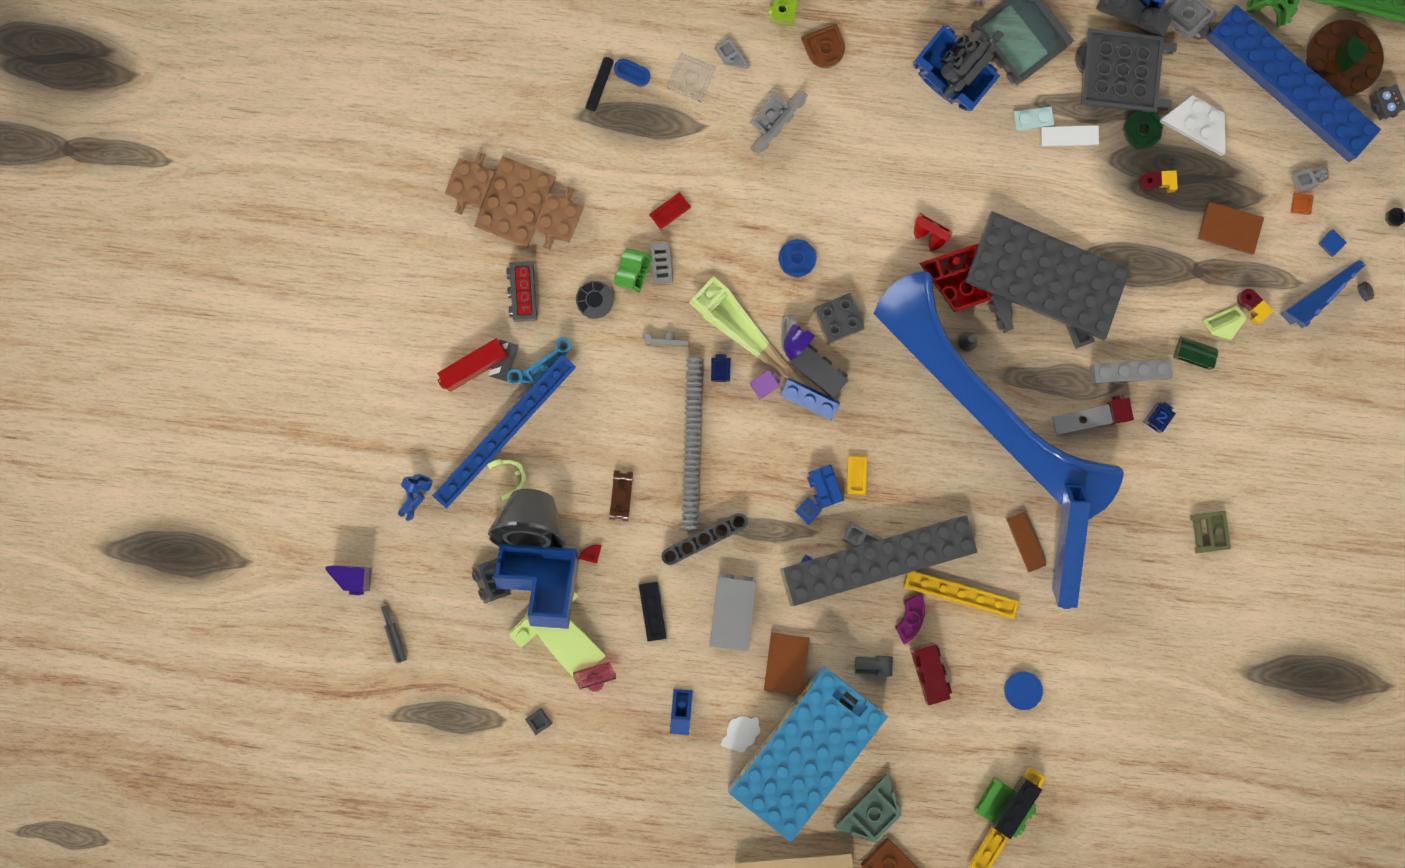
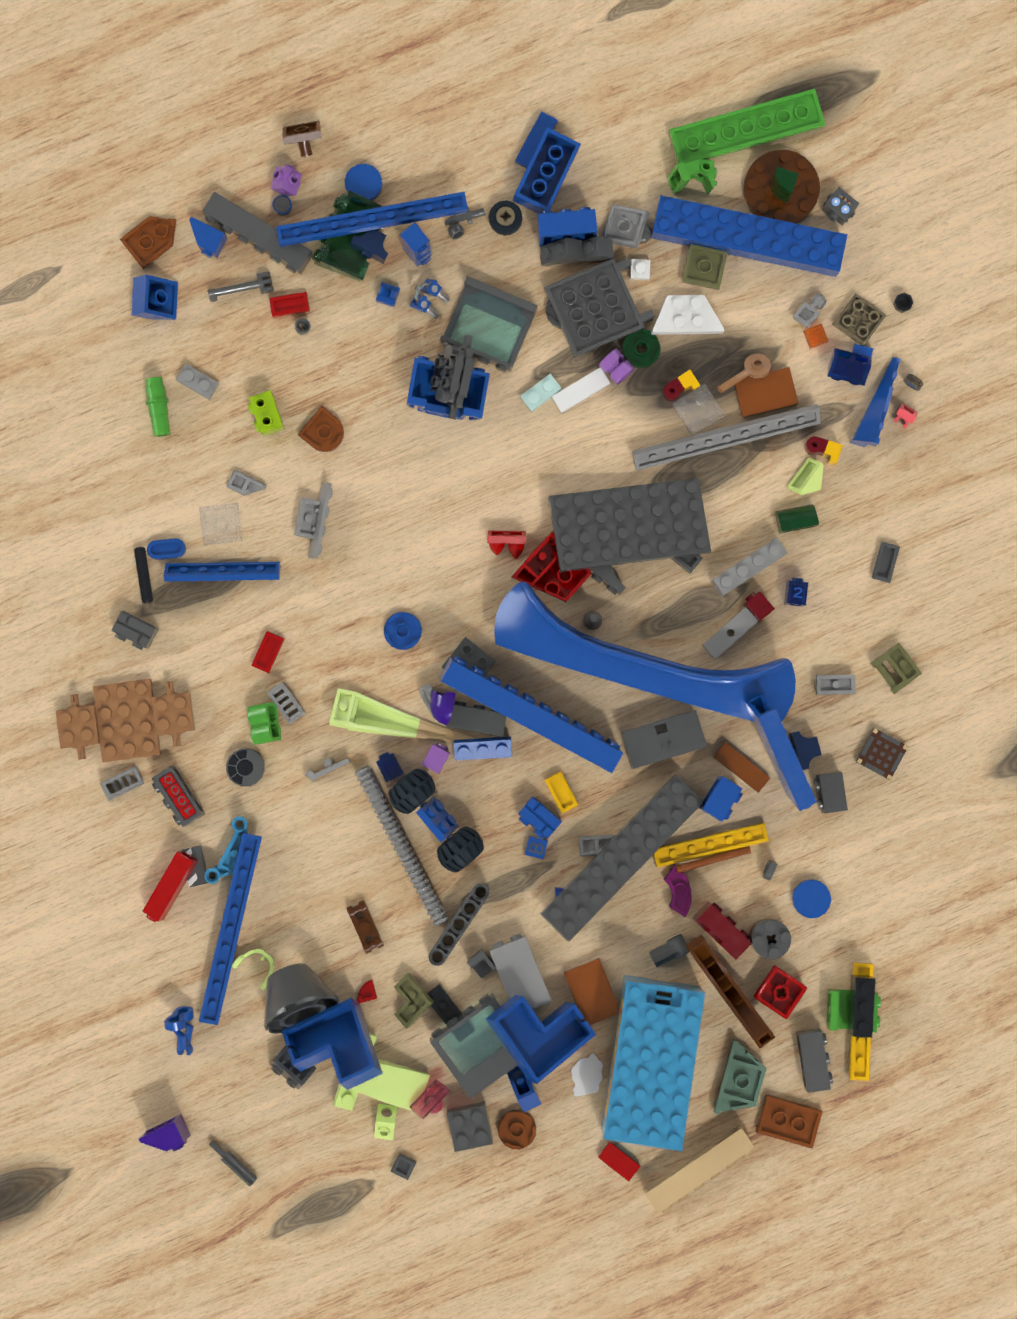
camera: 25 degrees left, 0 degrees up
none -> light grey slope [100,766,144,801]
none -> dark grey brick [112,611,159,650]
none -> blue plate [163,562,281,582]
none -> yellowish green bracket [374,1104,397,1140]
none -> black plate [388,768,484,873]
none -> olive plate [394,973,434,1029]
none -> panel [430,993,517,1099]
none -> blue brick [439,656,623,773]
none -> dark grey brick [447,1101,493,1152]
none -> dark grey panel [467,949,496,978]
none -> blue piece [486,995,596,1084]
none -> dark orange tile [498,1110,536,1150]
none -> red tile [598,1141,641,1182]
none -> medium lavender wheel [599,348,635,385]
none -> dark grey brick [621,710,707,769]
none -> white plate [630,259,650,281]
none -> light grey plate [632,404,821,471]
none -> clear plate [672,384,725,436]
none -> dark orange bar [675,846,751,873]
none -> olive plate [682,244,727,290]
none -> reddish brown arch [686,935,776,1049]
none -> blue brick [699,776,743,822]
none -> medium nougat piece [717,354,771,393]
none -> dark grey brick [750,918,791,959]
none -> red brick [754,965,807,1019]
none -> dark grey tile [762,859,778,881]
none -> dark blue brick [789,731,822,770]
none -> dark grey brick [796,1028,833,1093]
none -> dark grey brick [814,772,848,813]
none -> light grey plate [815,675,856,695]
none -> clear blue brick [827,348,872,386]
none -> dark tan tile [833,293,886,346]
none -> tile [855,728,909,780]
none -> dark grey tile [872,541,900,583]
none -> coral tile [894,403,918,428]

